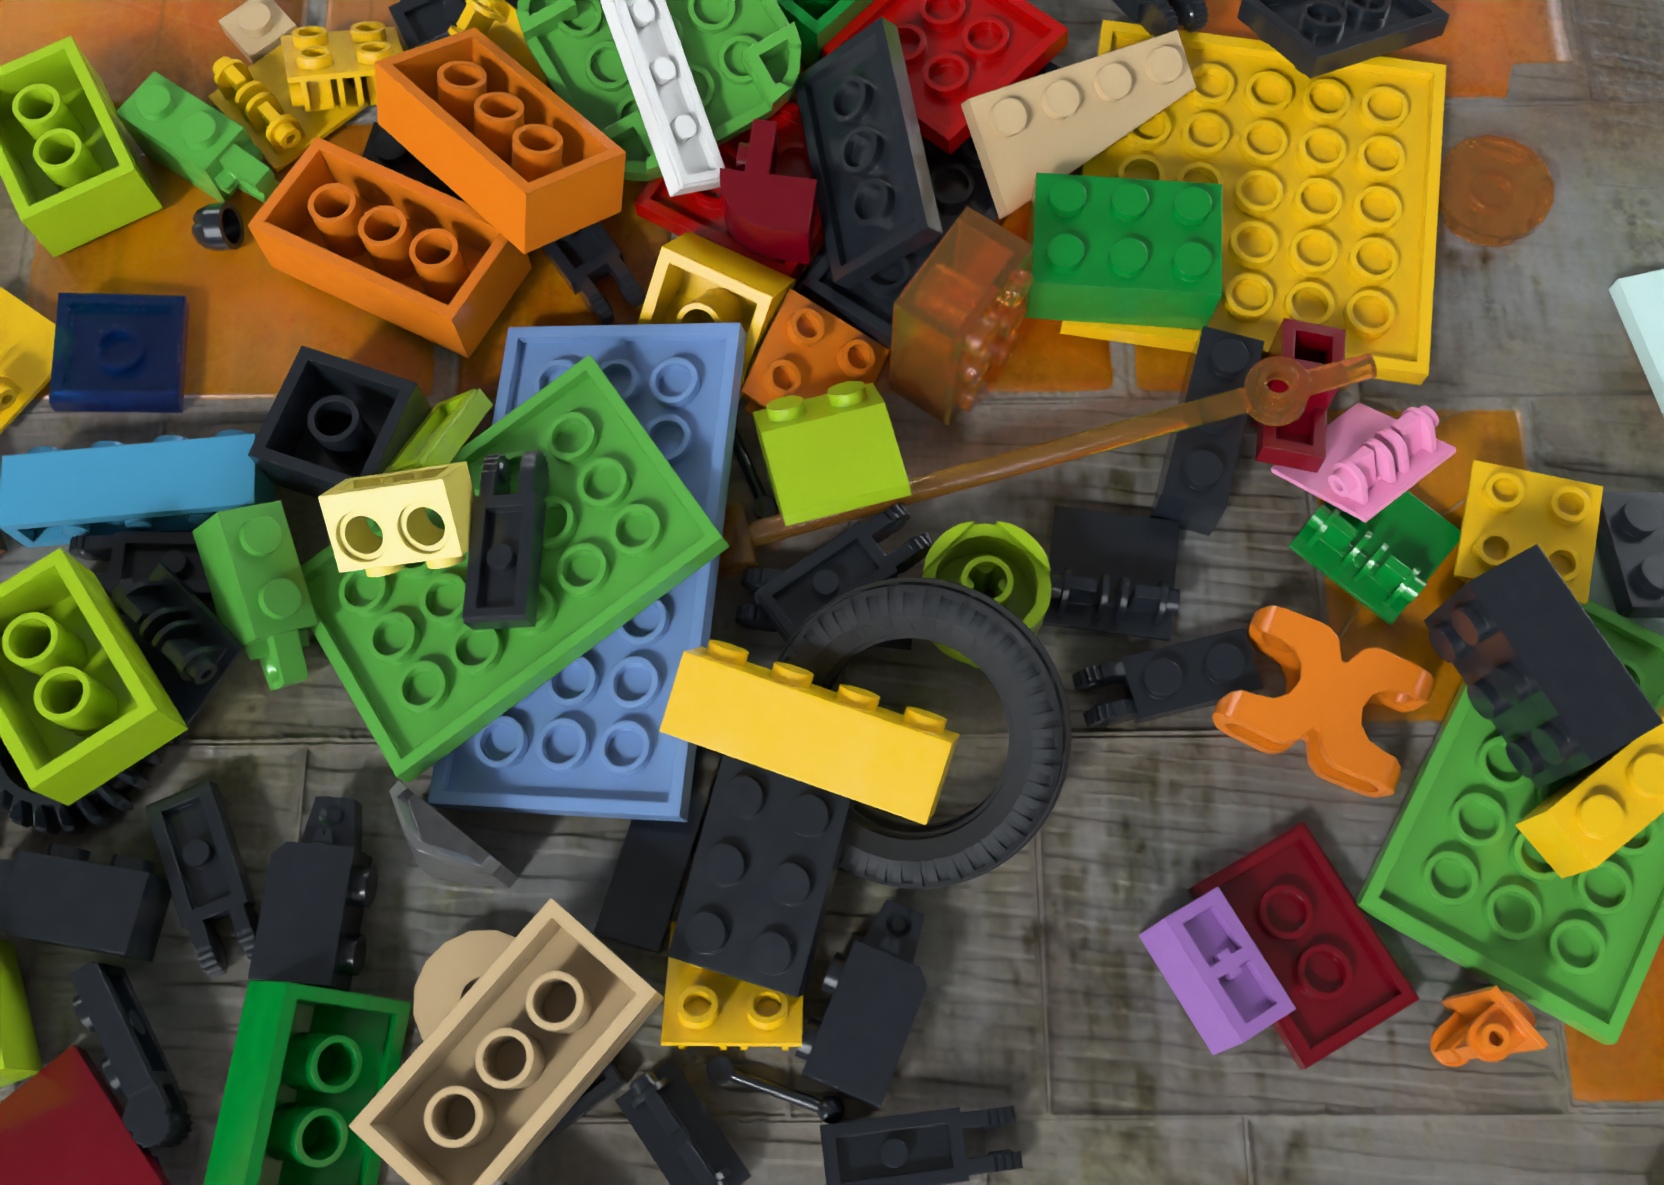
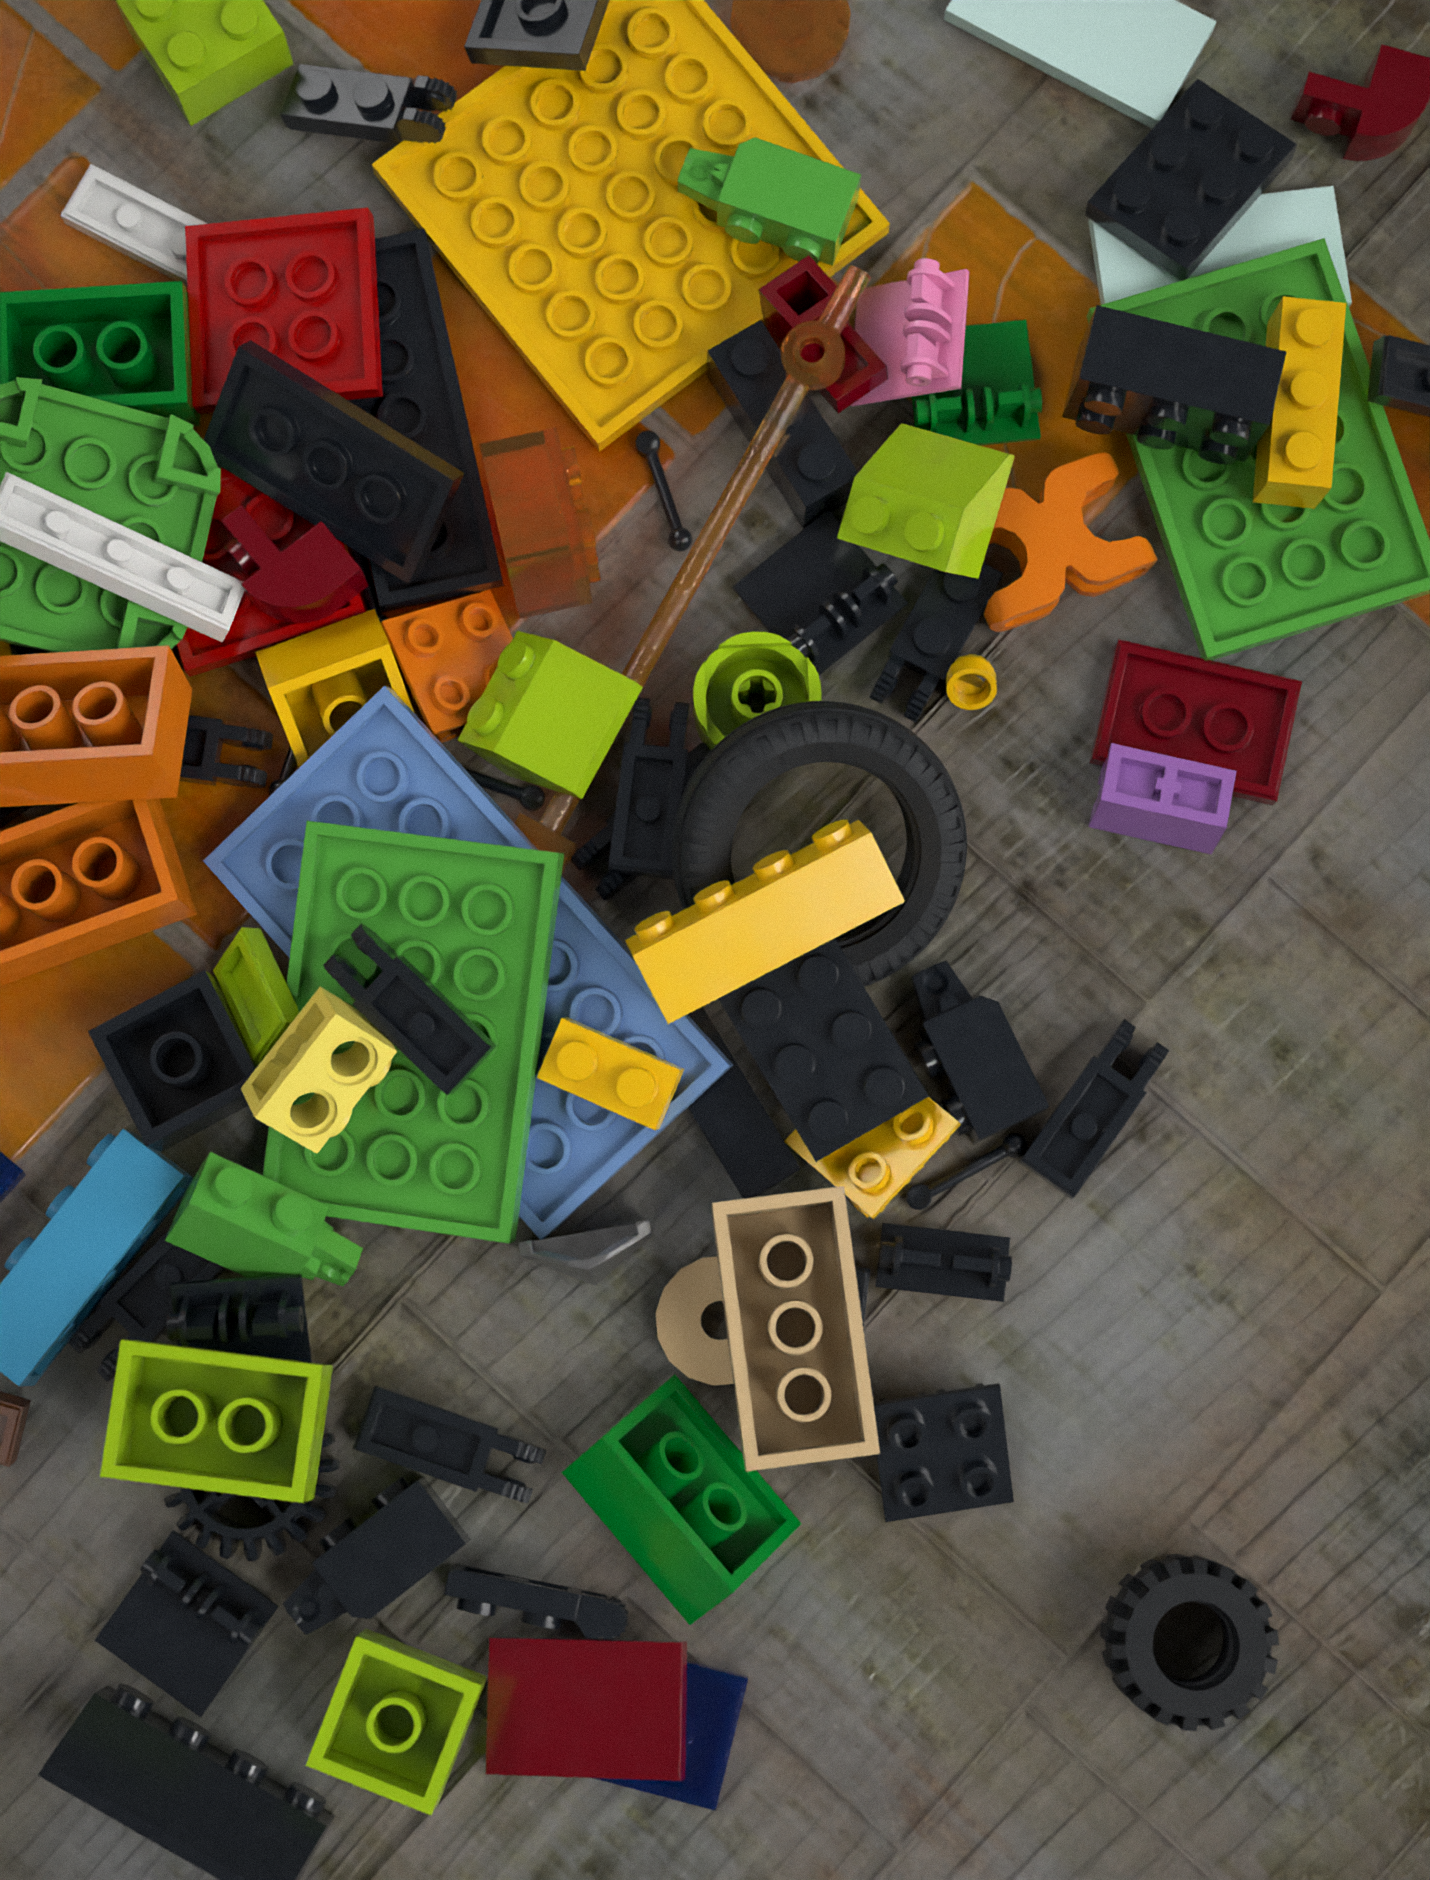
camera: 50 degrees left, 10 degrees up
black hinge [248,796,377,992] -> none
tan wing [961,30,1196,219] -> none
green brick [1024,173,1222,330] -> none
orange hinge [1430,985,1549,1067] -> none
yellow hinge [1453,460,1603,605] -> none
none -> yellow plate [536,1017,685,1130]
none -> black hinge [636,431,693,552]
none -> bright green hinge [678,137,861,266]
none -> lime slope [837,423,1015,579]
none -> yellow hinge [946,654,997,710]

